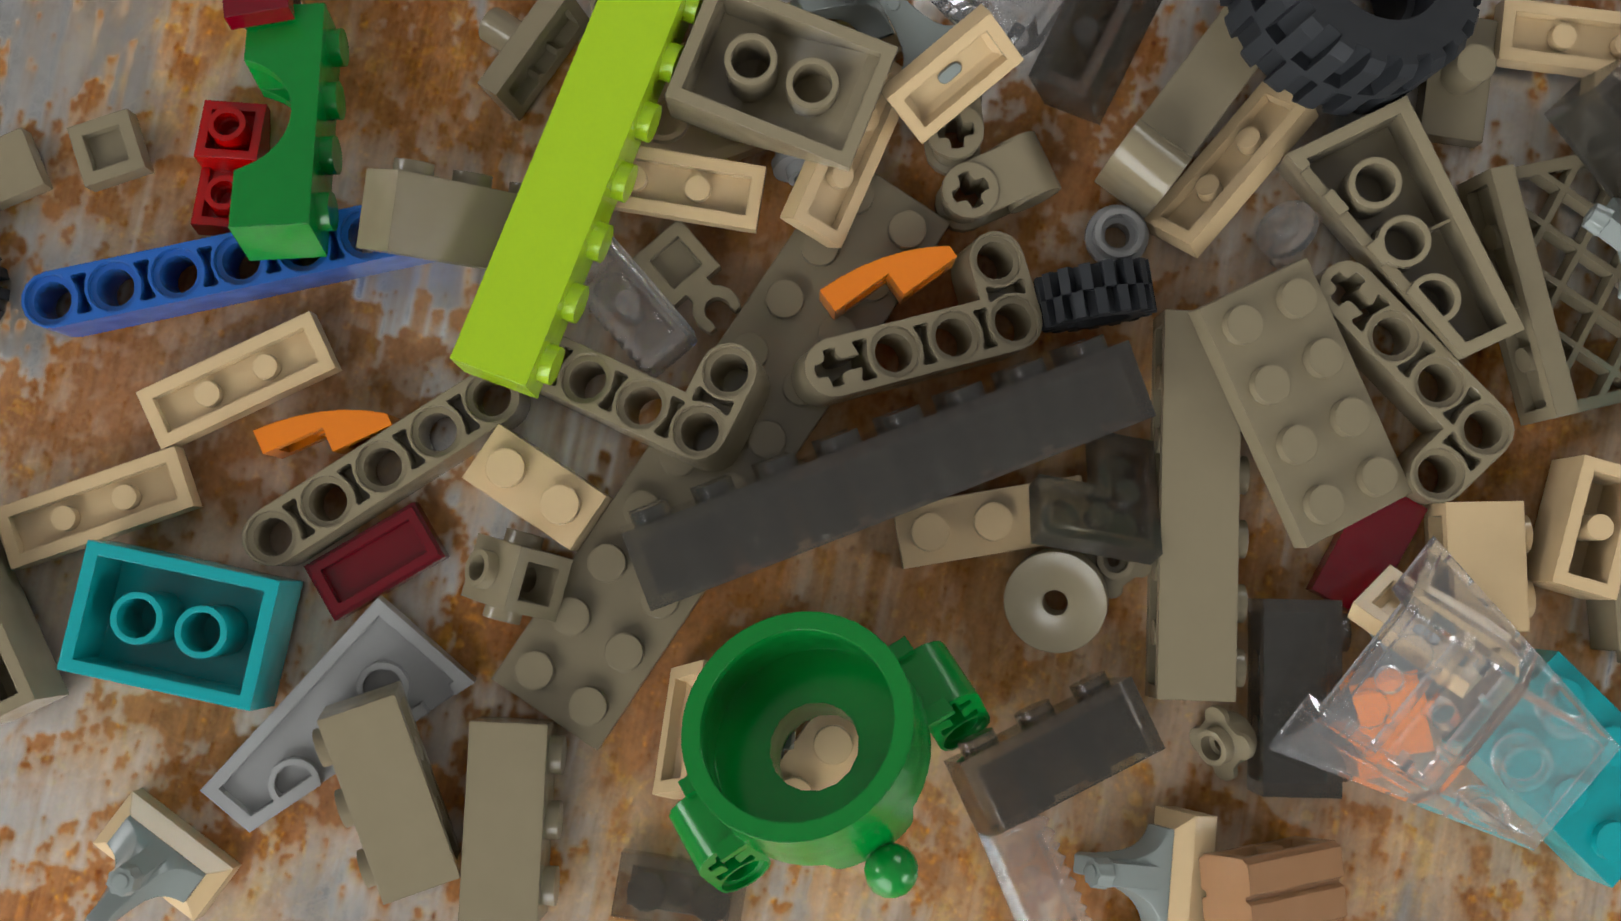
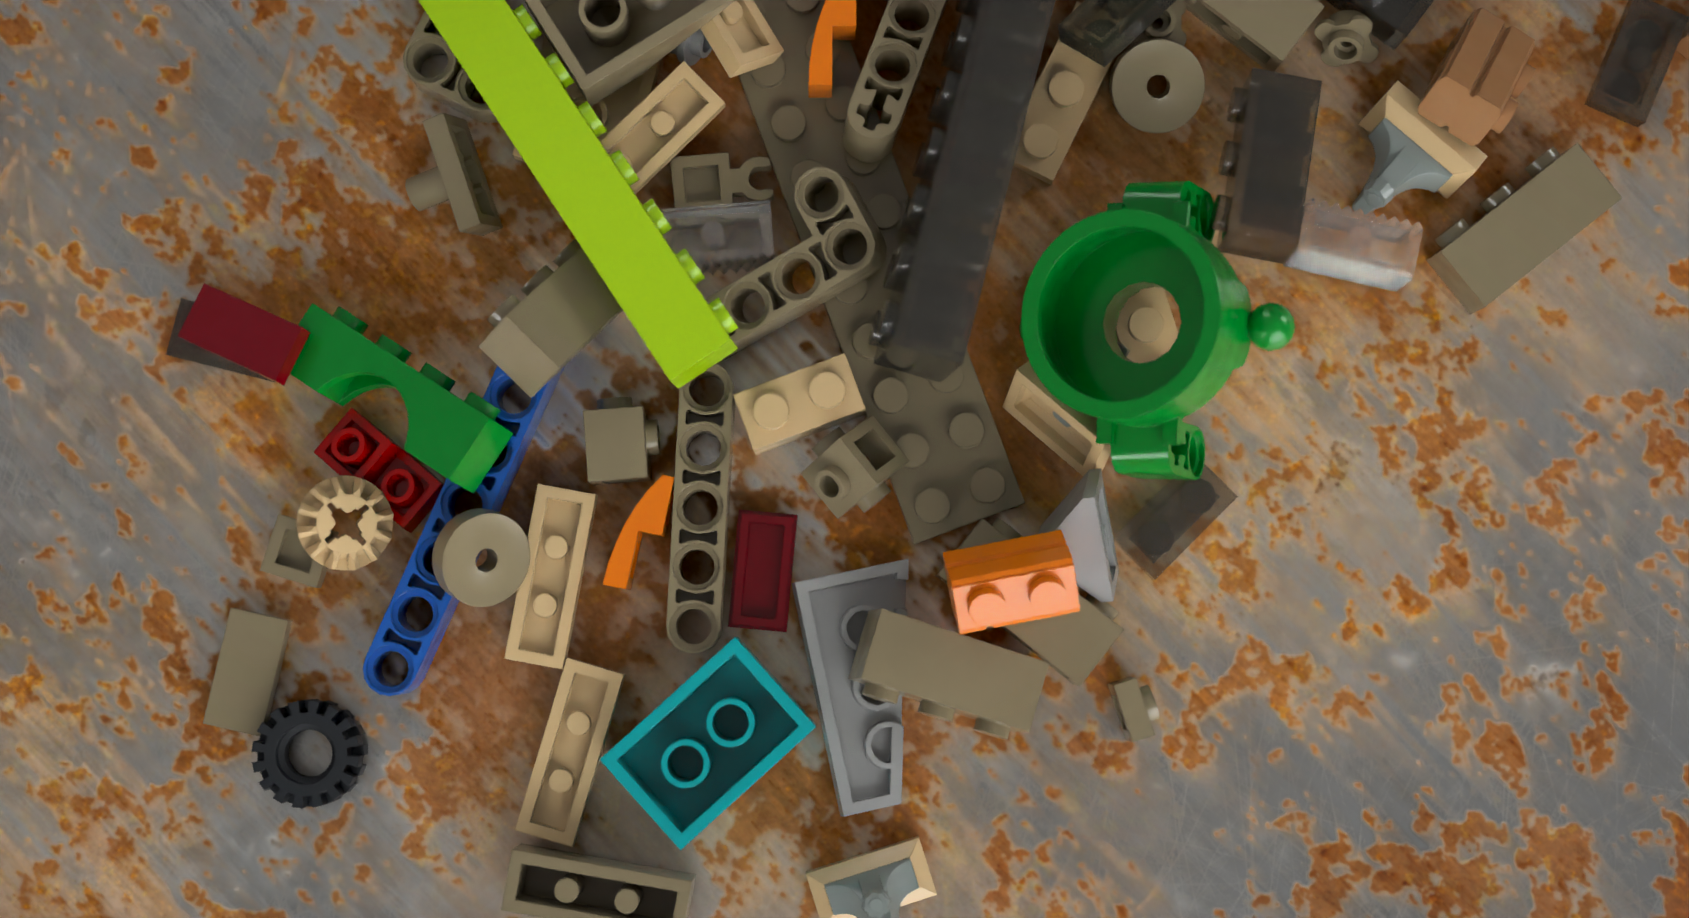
camera: 60 degrees left, 0 degrees up
none -> tan gear [296,476,394,570]
none -> dark tan piece [432,508,530,607]
none -> dark tan brick [583,397,660,485]
none -> orange brick [942,530,1080,634]
none -> light grey slope [1039,468,1119,602]

